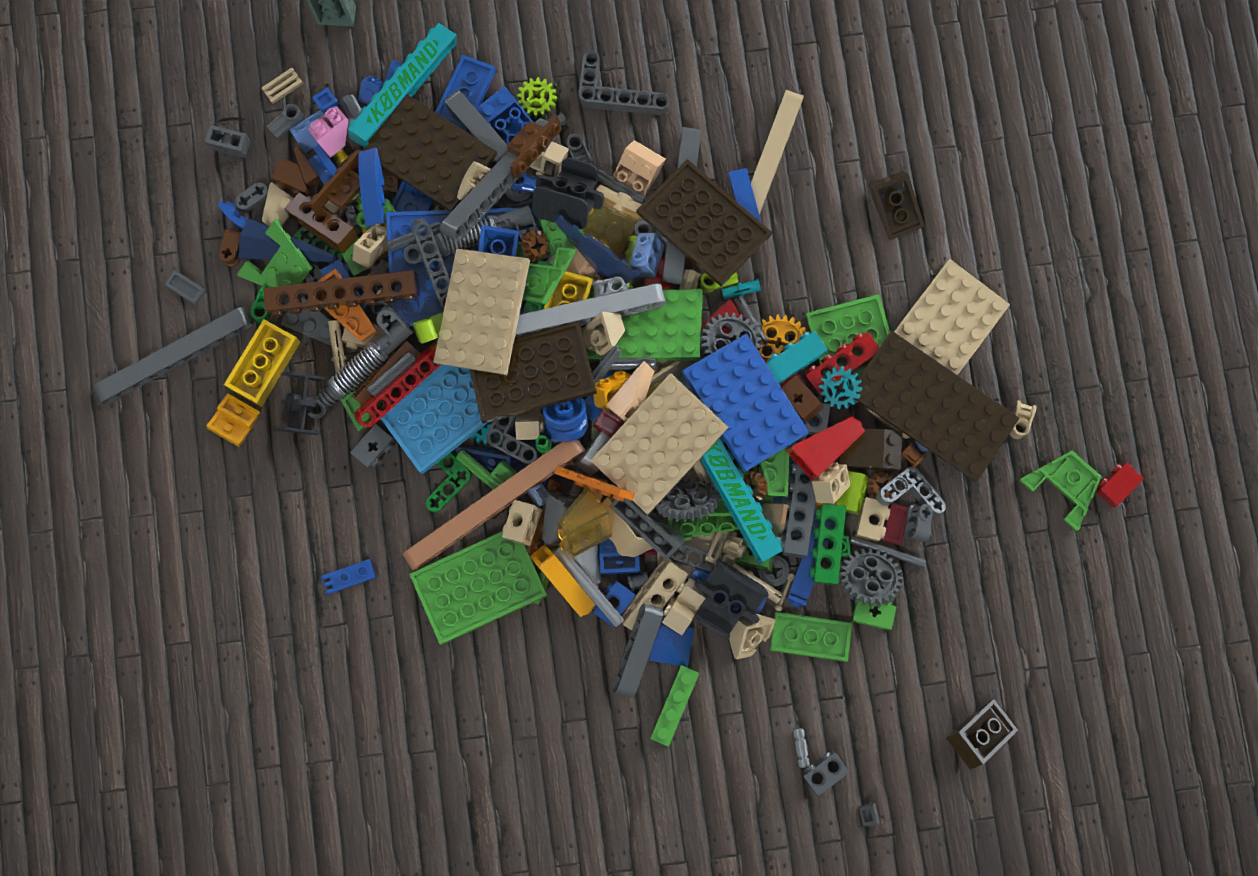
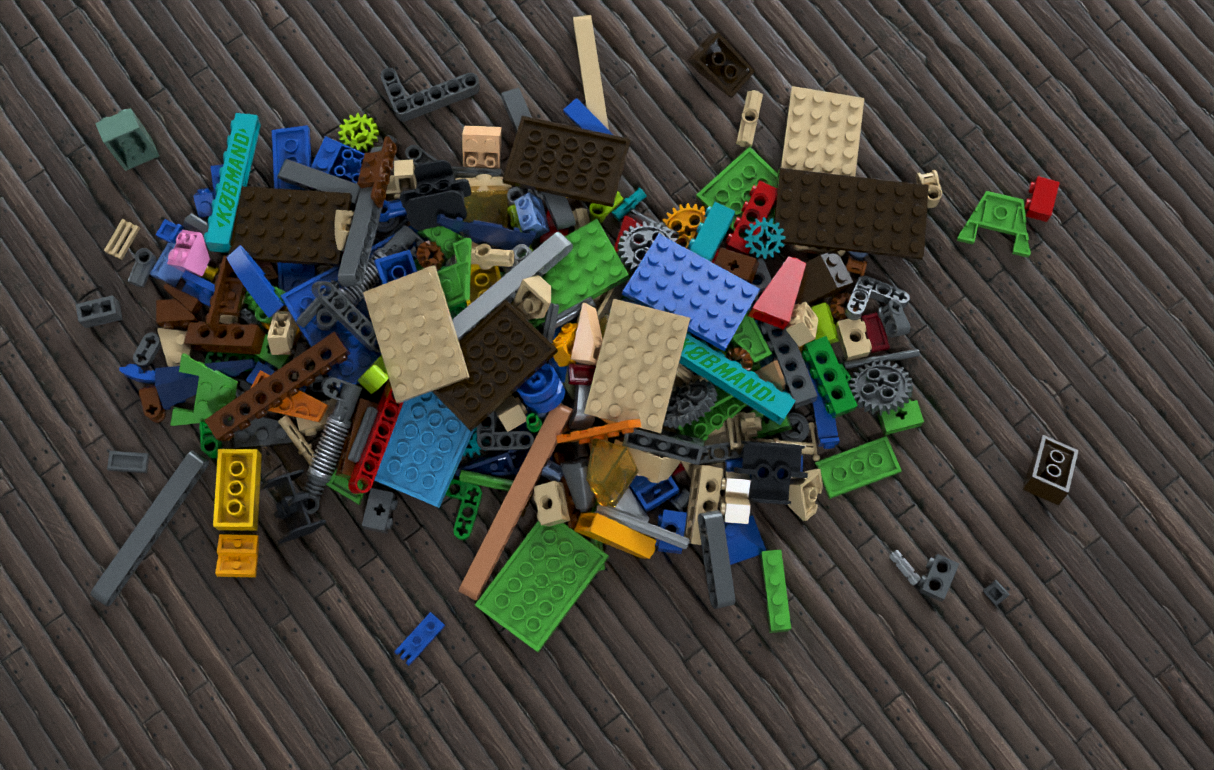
camera: 30 degrees left, 5 degrees down
bright green tile [490,460,517,484] -> none
none -> tan piece [455,244,515,270]
none -> tan piece [736,90,763,148]

